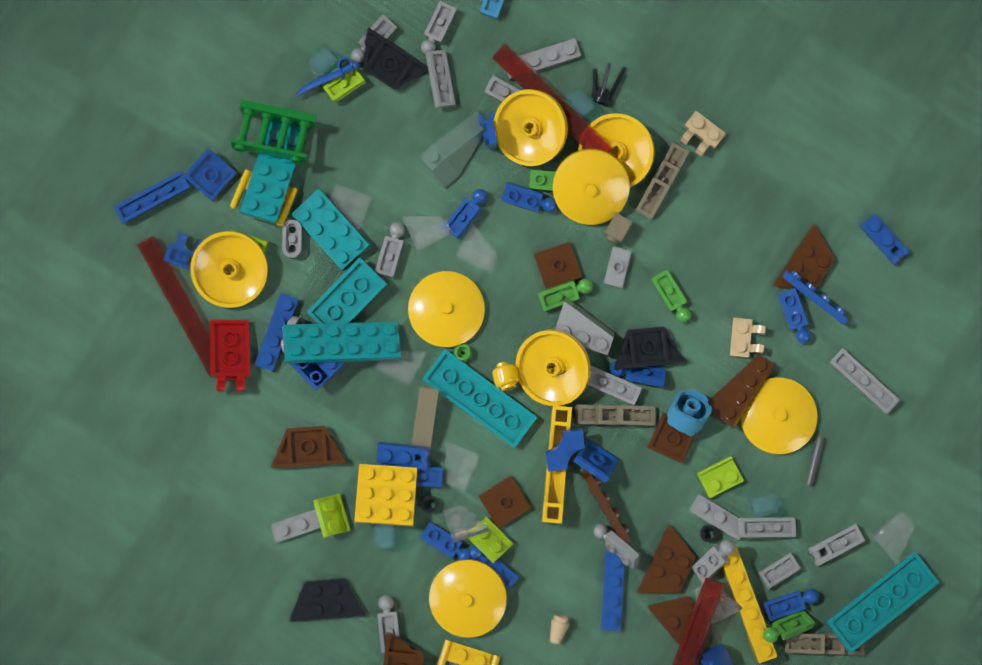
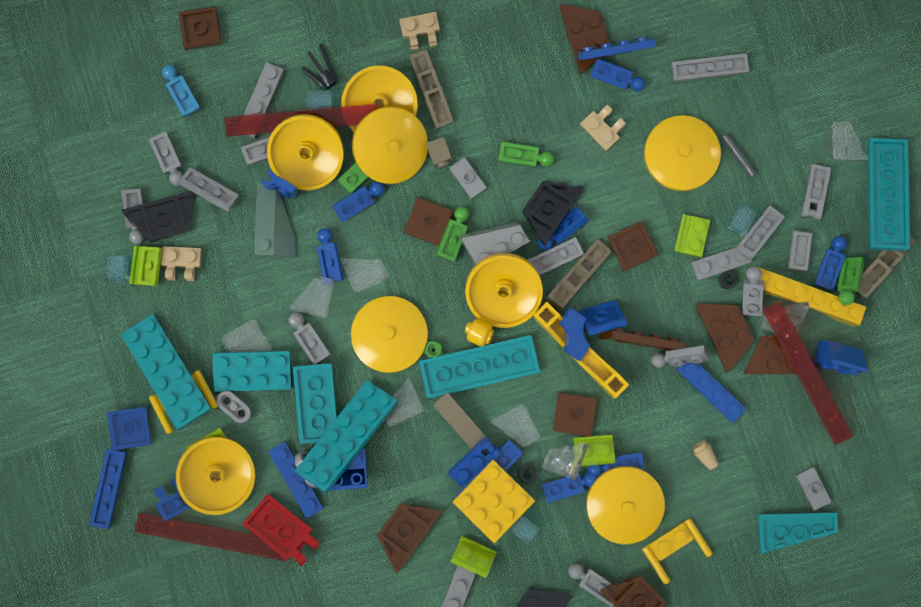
camera: 45 degrees left, 0 degrees up
green fence [230,99,317,164] -> none
blue sword [295,57,360,98] -> none
dark azure brick [667,389,712,436] -> none
reddish brown wing [708,355,775,428] -> none
none -> tan plate [161,247,202,281]

